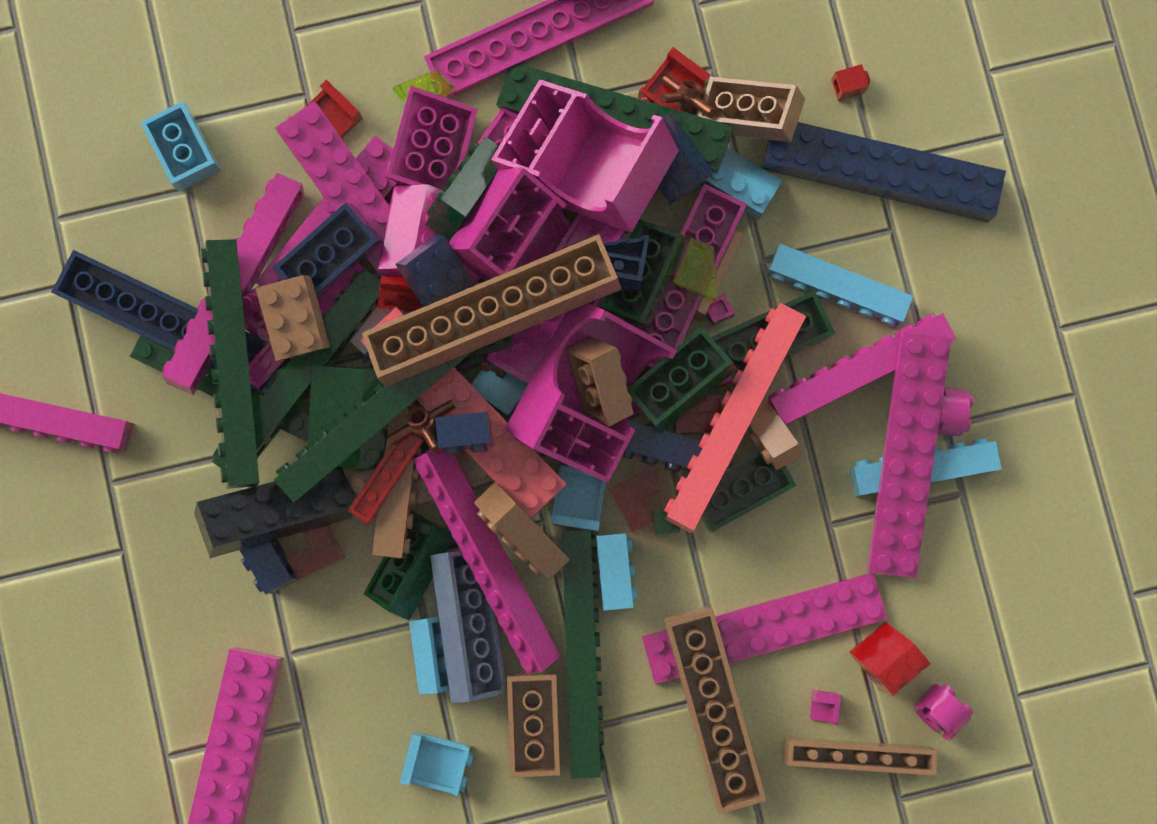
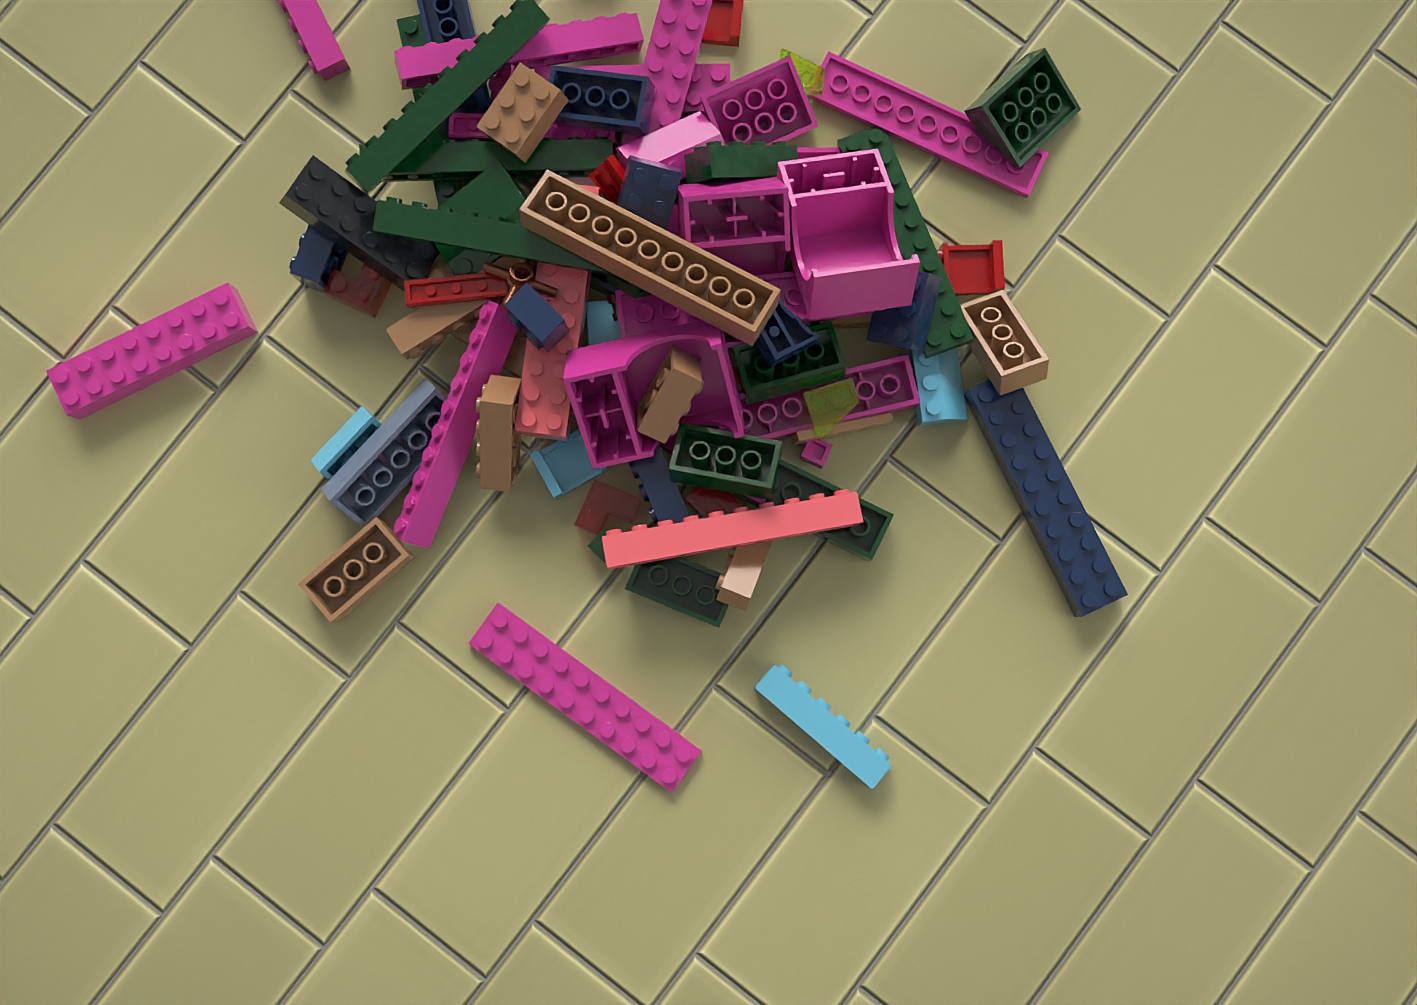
camera: 55 degrees right, 0 degrees up
dark green slope [363,510,454,620] -> none
medium azure panel [400,731,474,797] -> none
dark green brick [562,530,605,779] -> none
medium azure brick [596,533,637,611] -> none
copper bar [660,75,715,118] -> none
medium nougat brick [663,605,767,814] -> none
medium azure brick [767,244,913,327] -> none
dark pink brick [768,313,957,425] -> none
medium nougat brick [783,737,937,776] -> none
dark pink panel [810,690,841,725] -> none
red brick [831,64,870,101] -> none
red slope [849,622,931,696] -> none
dark pink plate [867,332,952,578] -> none
dark pink brick [913,684,974,741] -> none
dark pink brick [938,387,973,437] -> none

